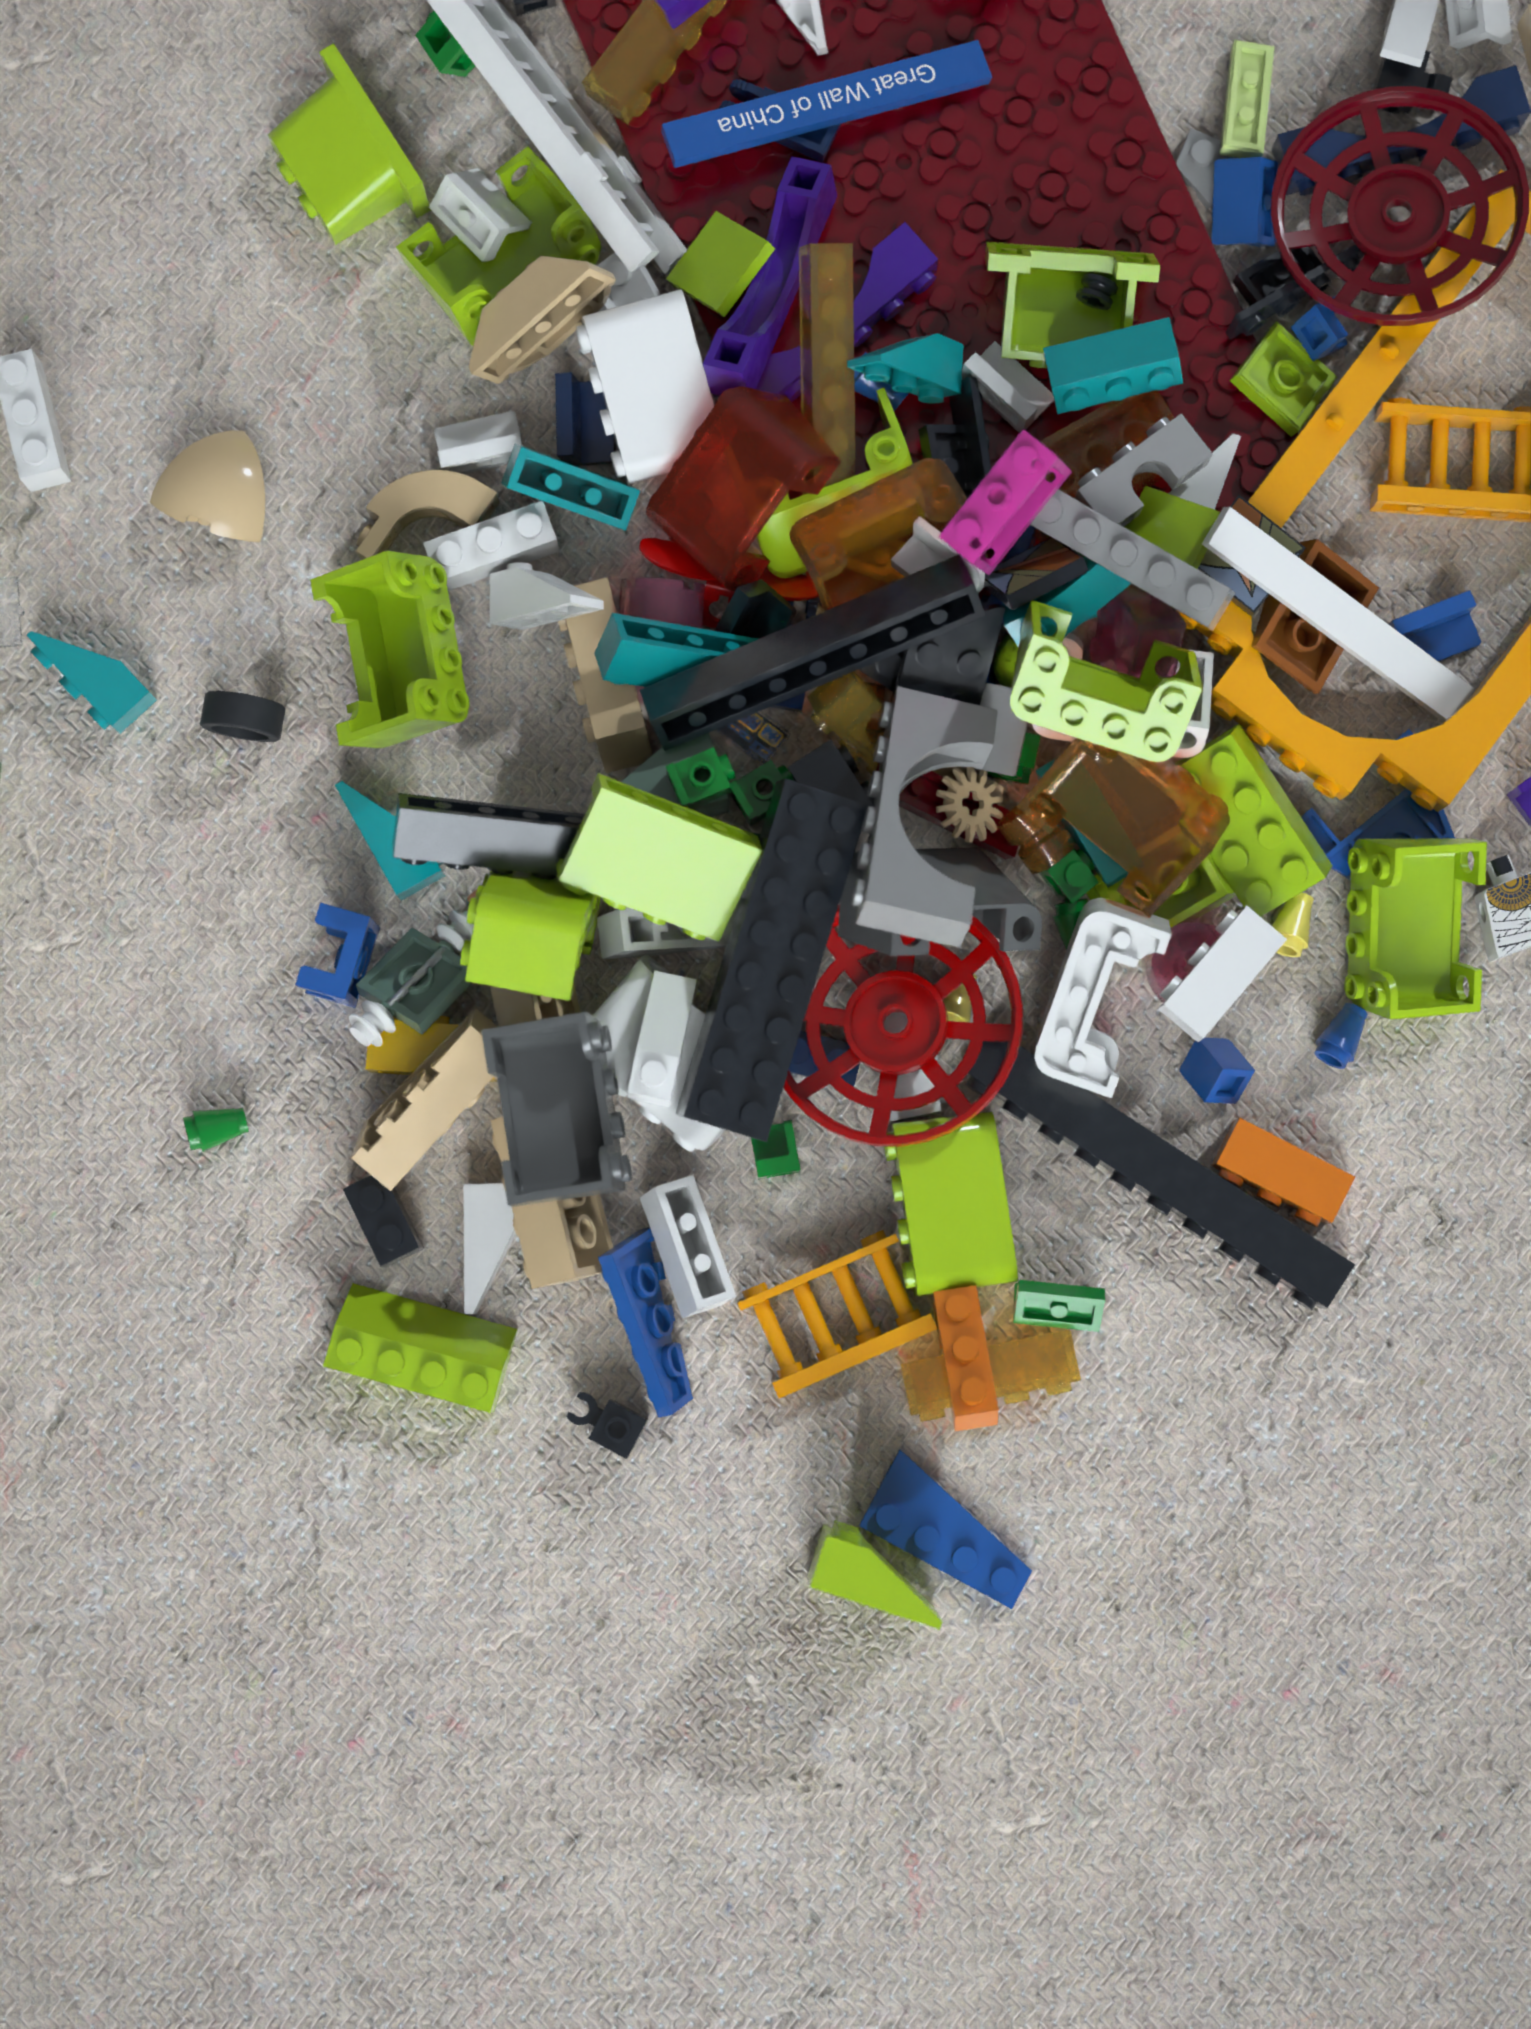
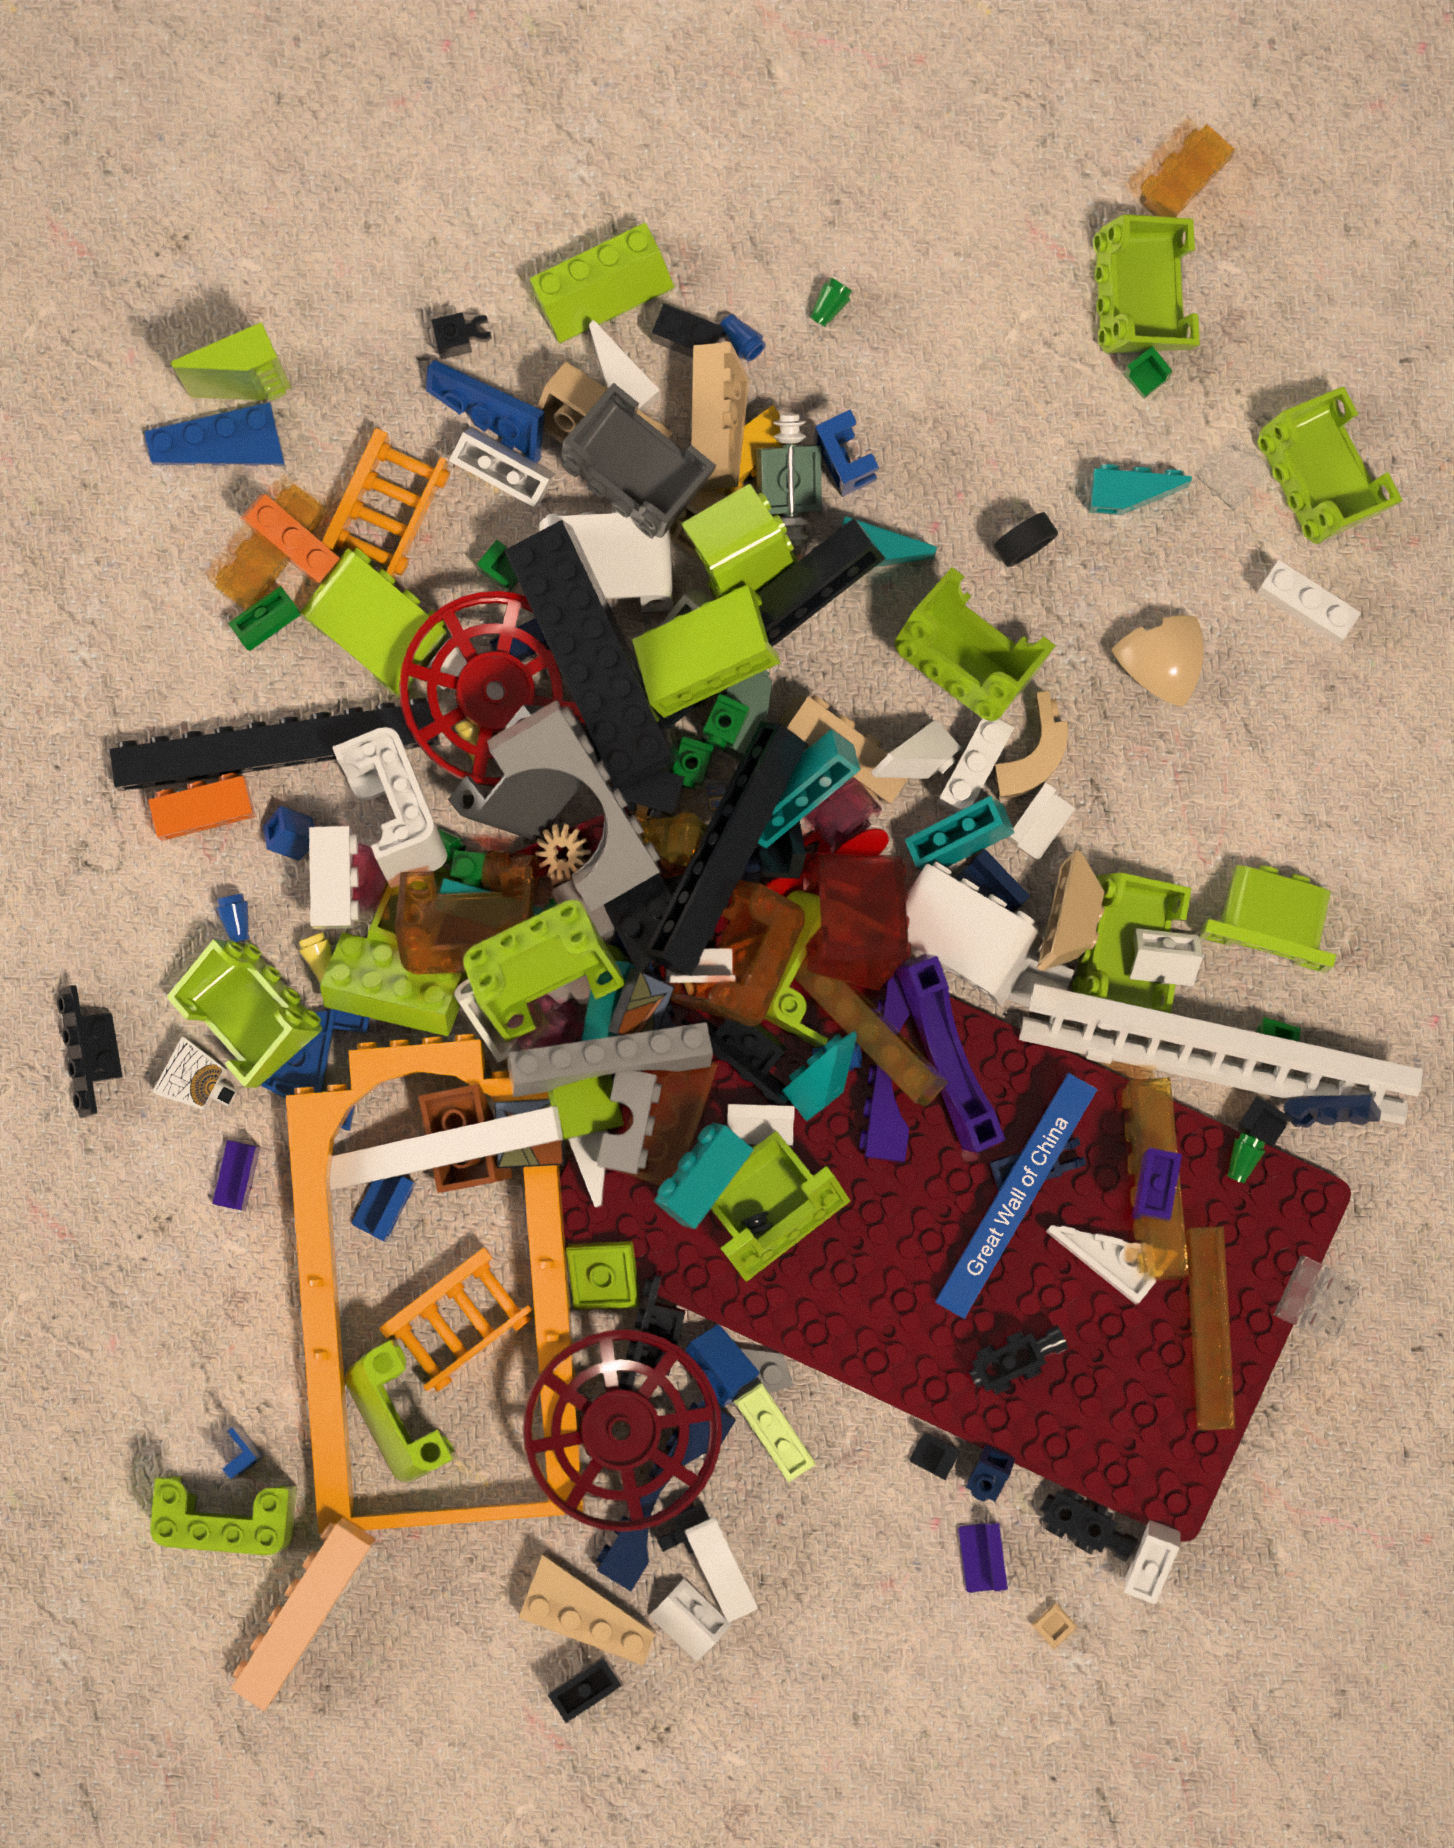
camera: 140 degrees right, 0 degrees up
white slope [627,971,697,1107] -> none
lime tile [666,211,775,317] -> none
dark pink window [938,429,1072,575] -> none
blue panel [1291,296,1348,361] -> none
none -> blue cone [720,314,766,361]

